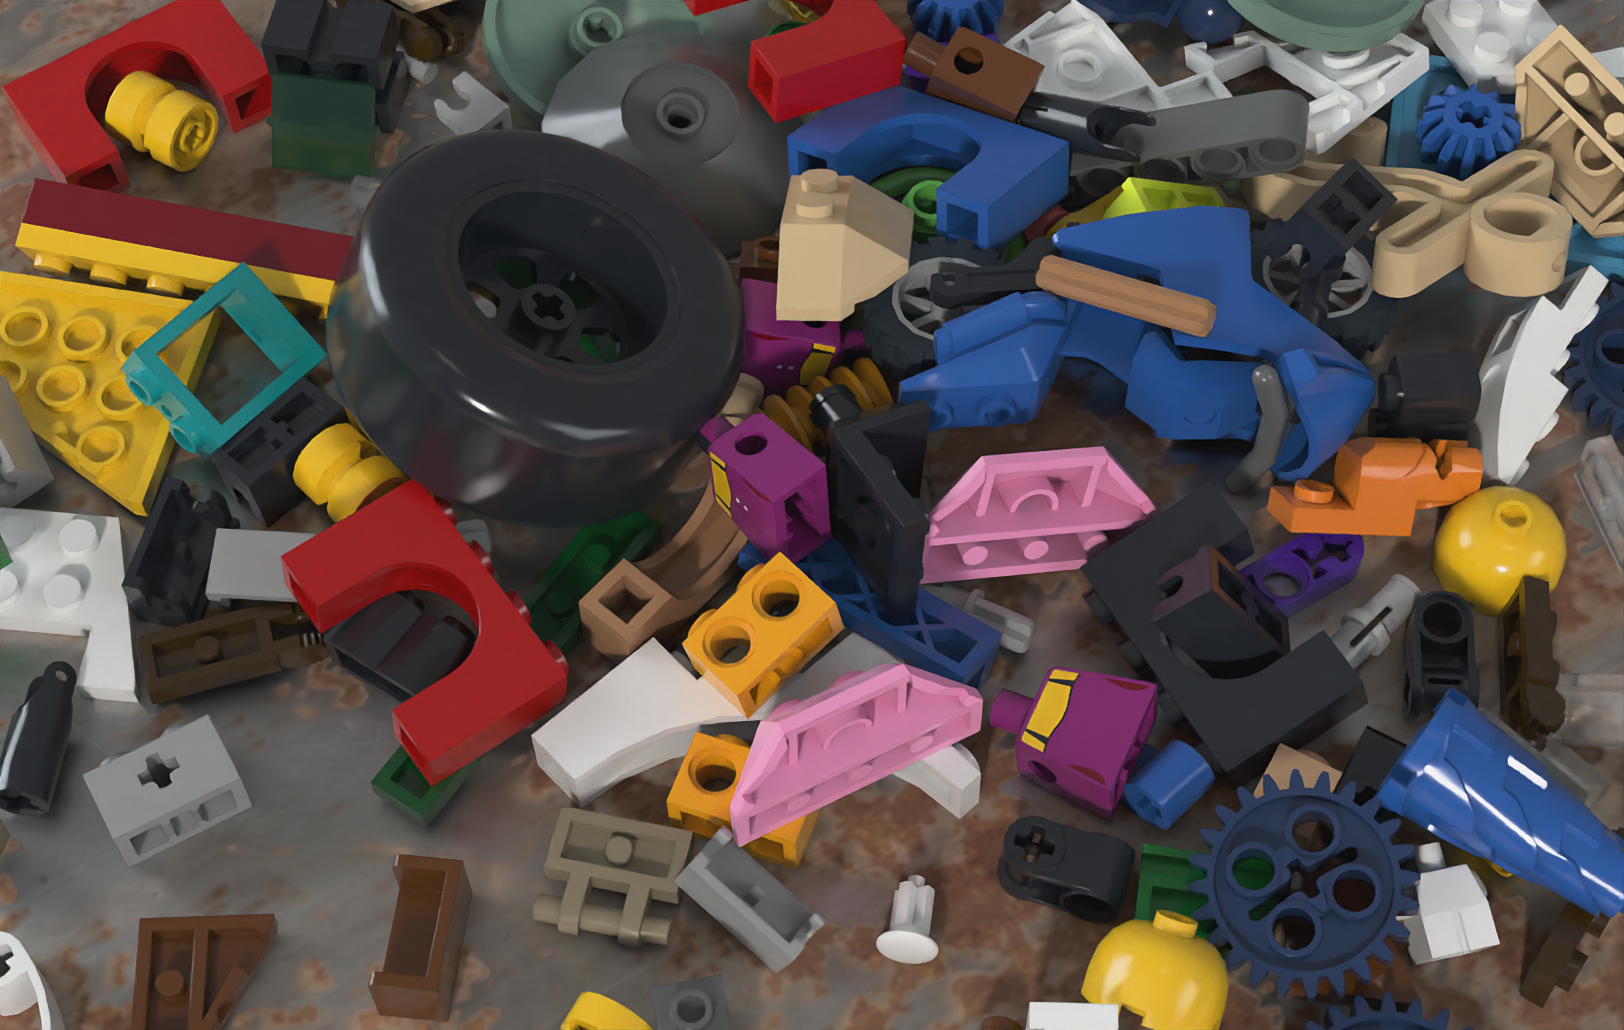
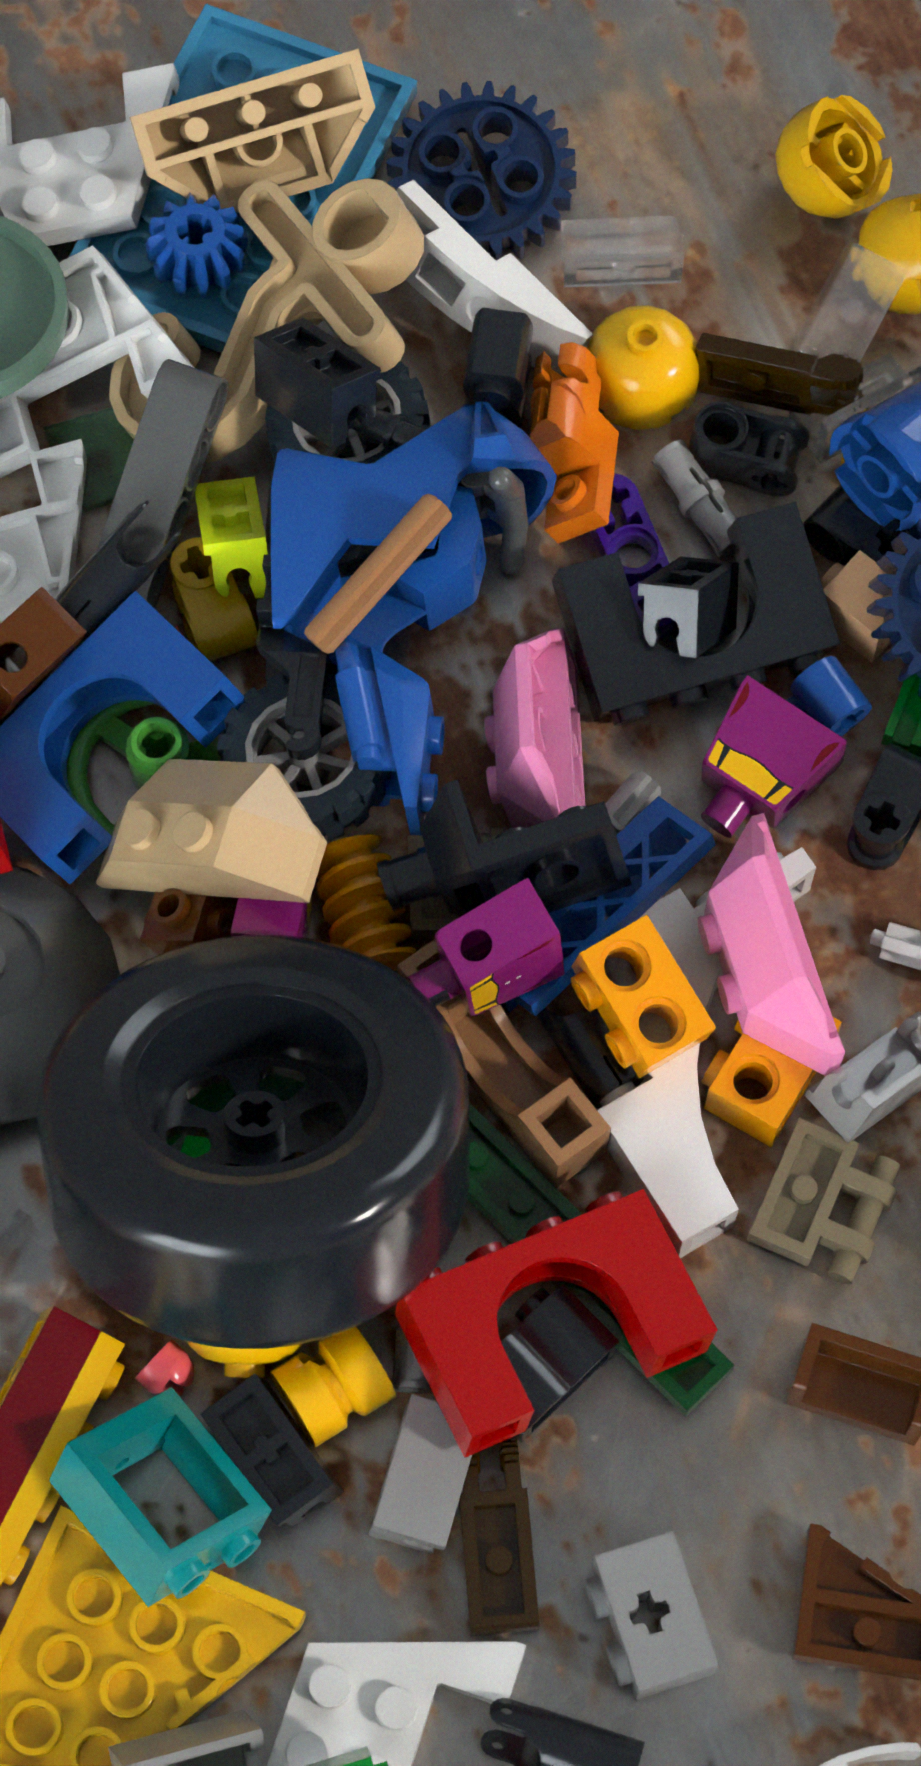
camera: 80 degrees left, 10 degrees up
black hinge [121,477,241,627] -> none

